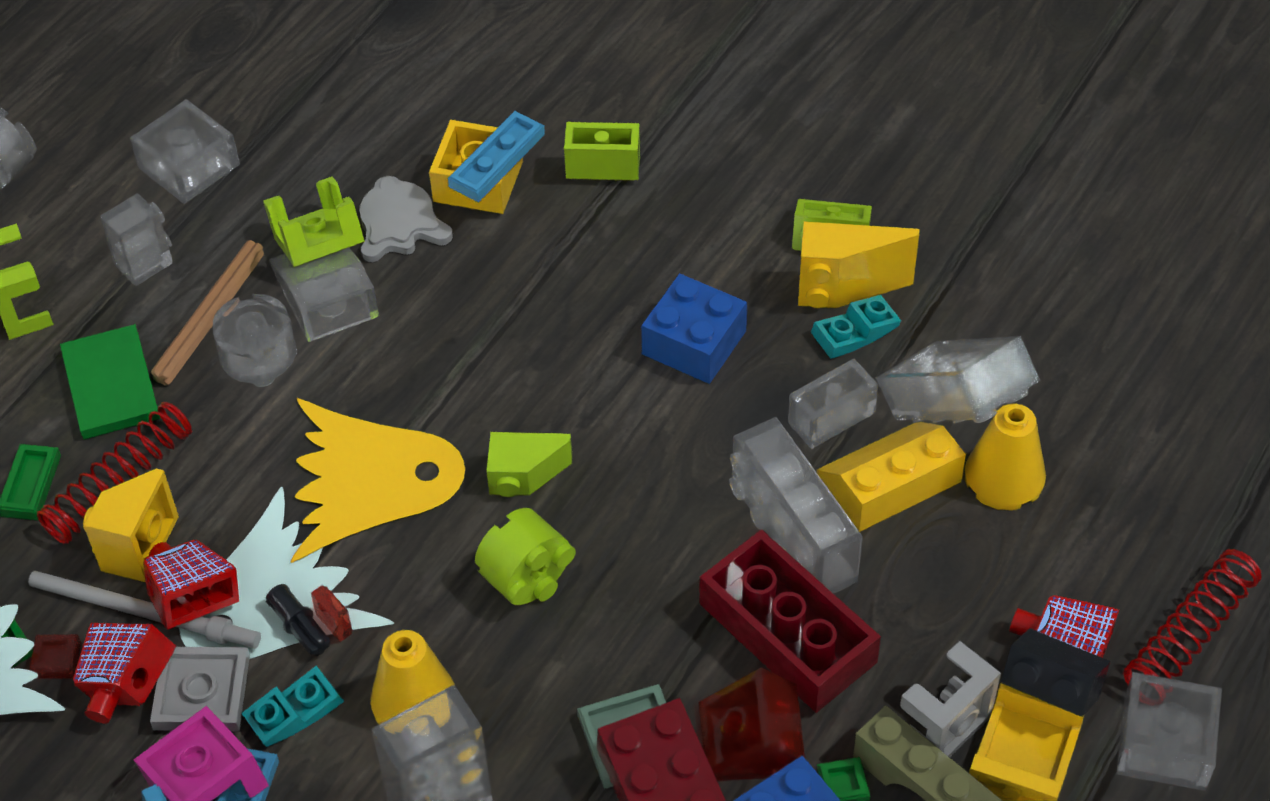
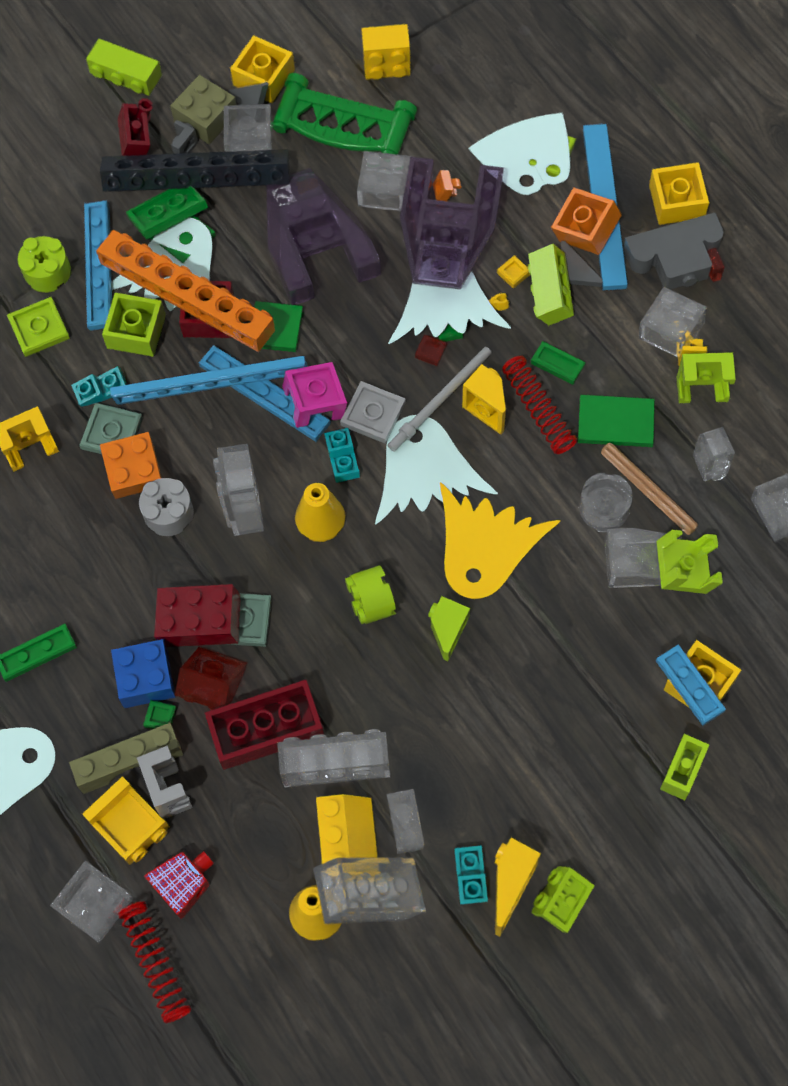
camera: 115 degrees right, 15 degrees up
red torso [73,623,176,724] -> none
red torso [143,540,240,630] -> none
black axle [266,584,331,656] -> none
clear red tile [311,585,352,642] -> none
light grey tile [359,176,453,262] -> none
blue brick [641,273,747,384] -> none
black brick [1001,628,1111,717] -> none

